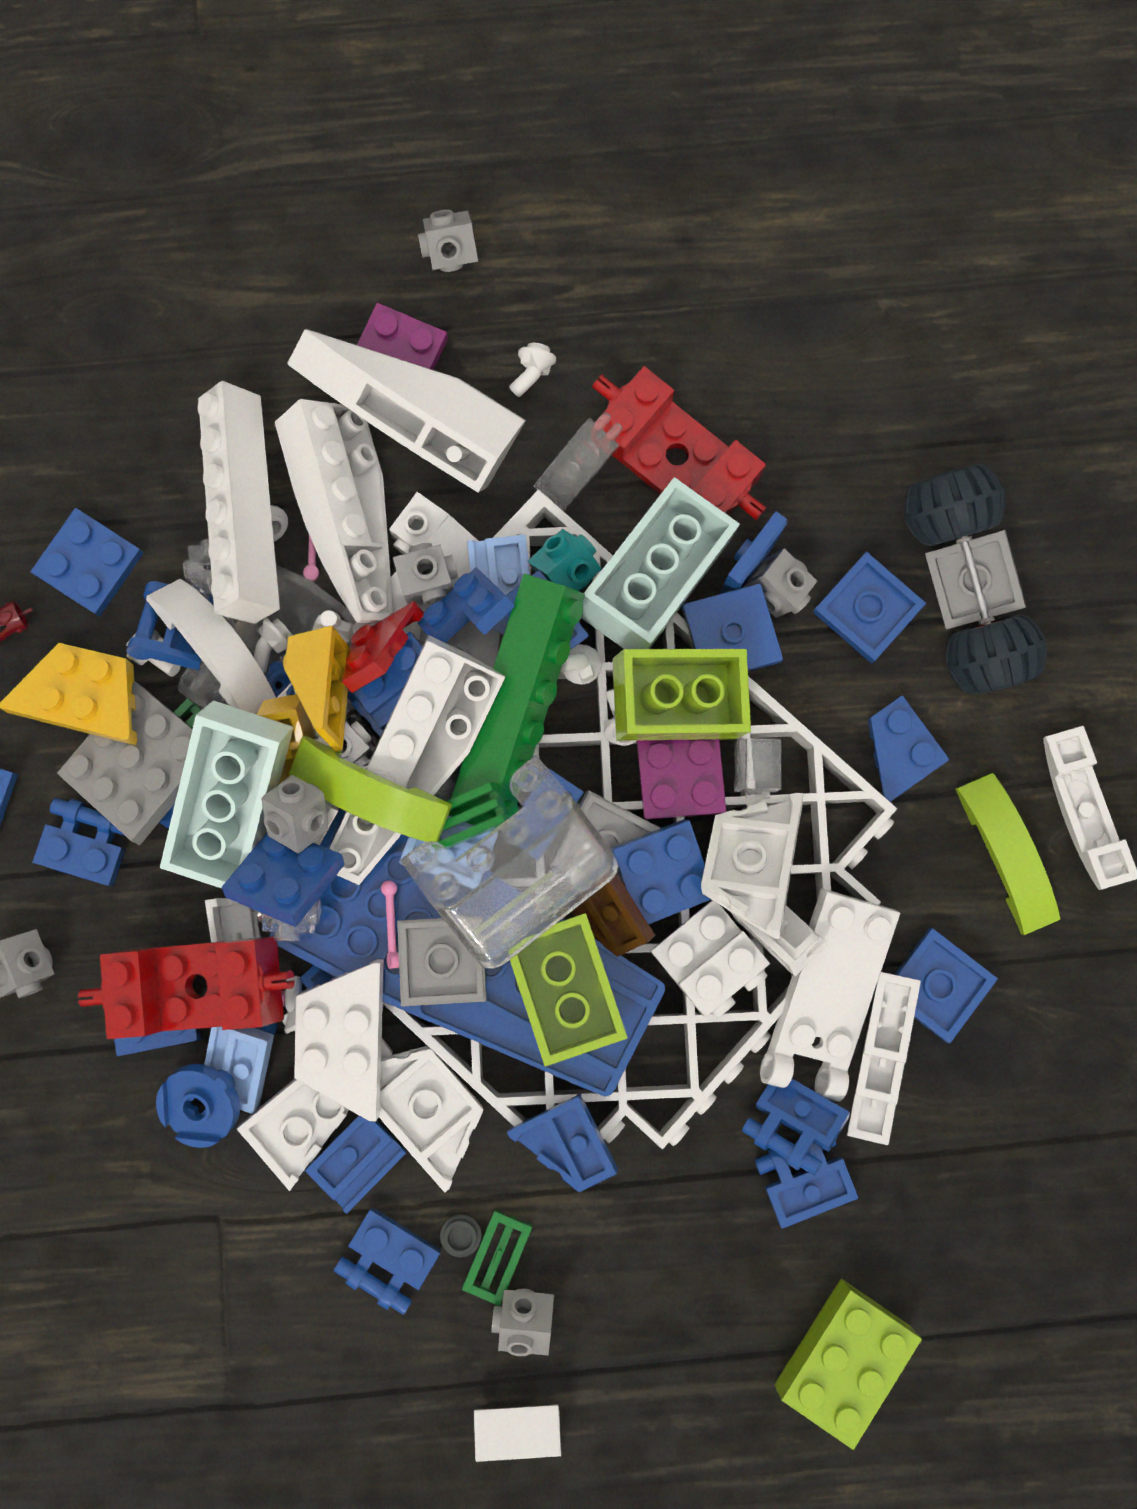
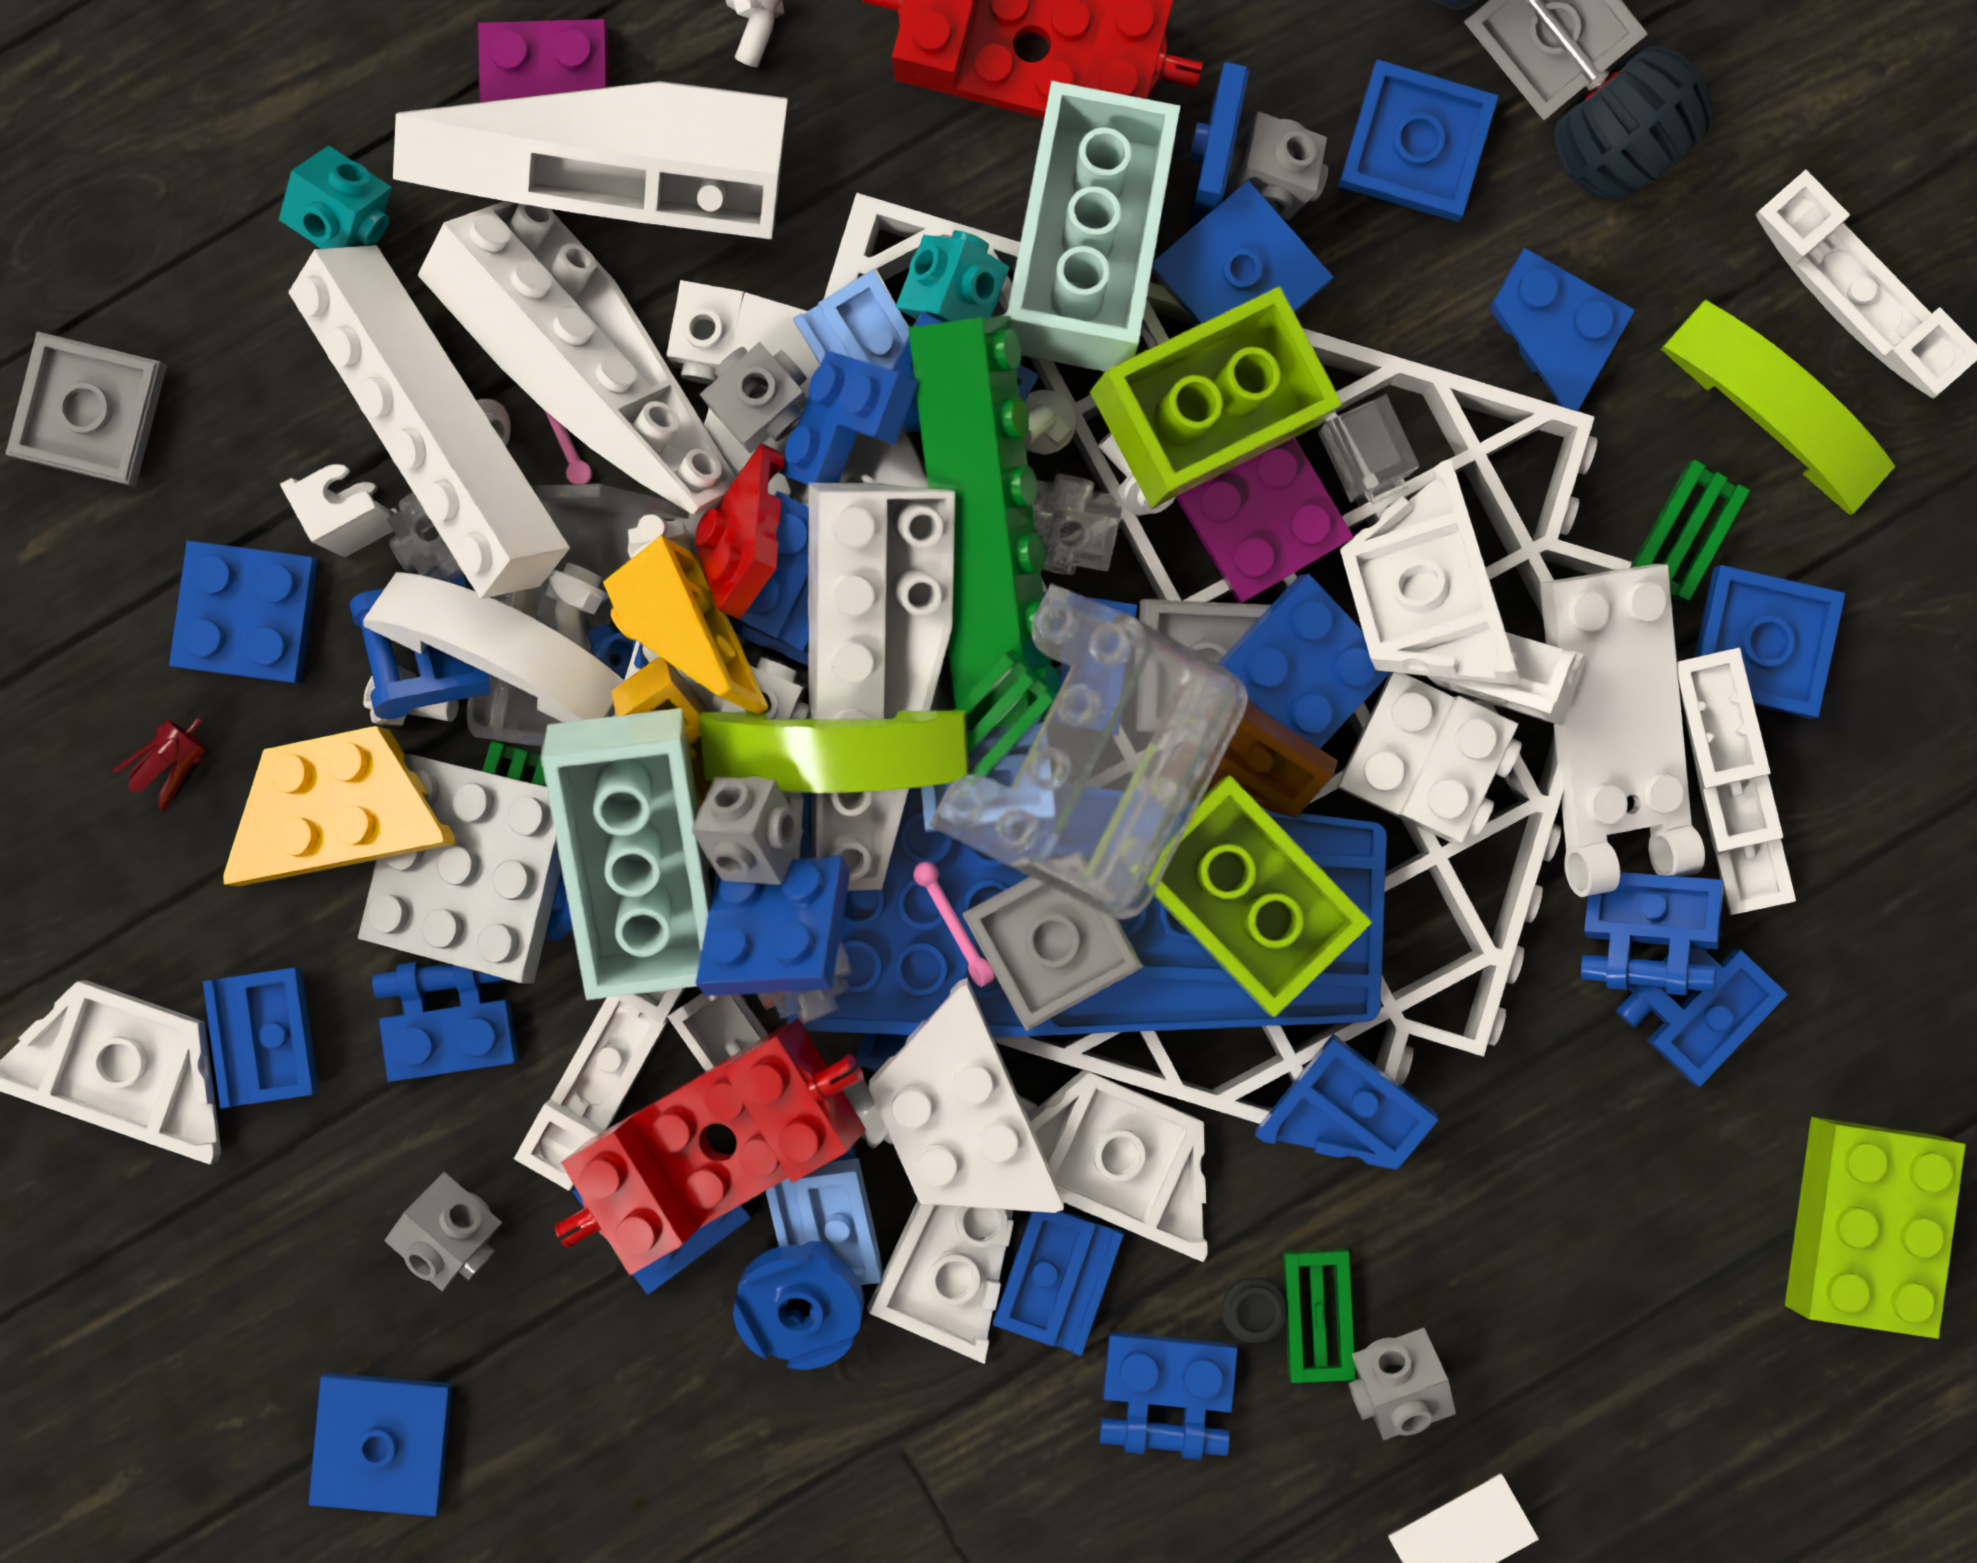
camera: 20 degrees left, 5 degrees up
clear hinge [533,411,623,511] -> none
none -> light grey plate [6,332,167,487]
none -> teal brick [279,146,392,249]
none -> white hinge [280,465,405,557]
none -> white slope [514,988,685,1190]
none -> clear brick [1032,475,1122,574]
none -> green tile [1630,460,1750,603]

